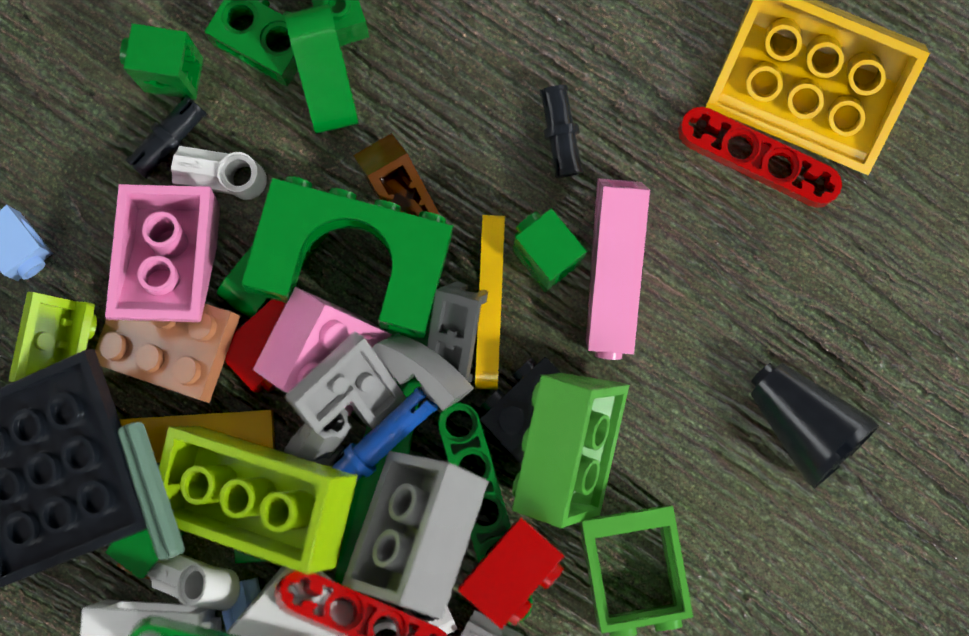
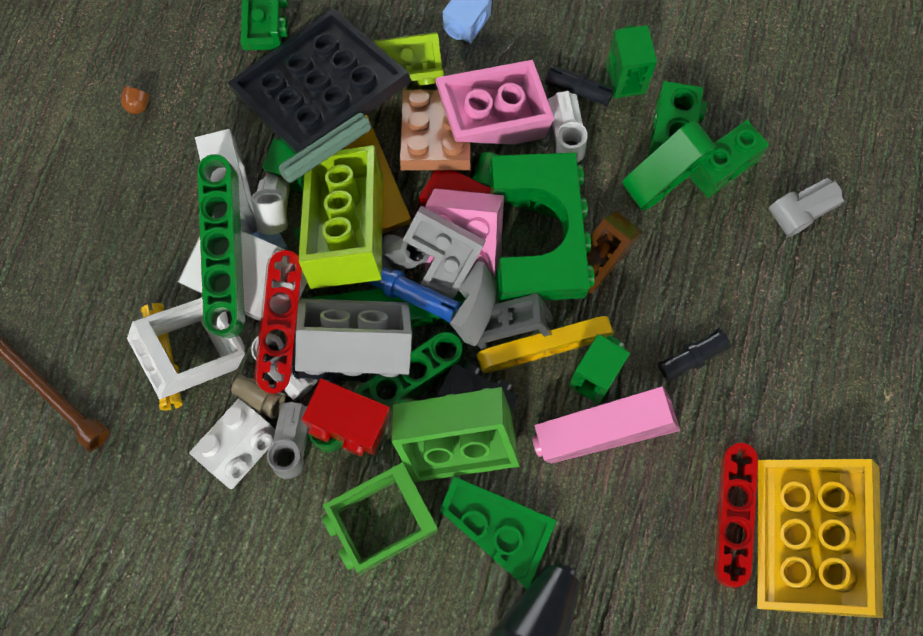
camera: 75 degrees right, 10 degrees down
none -> green wing [439,476,557,589]

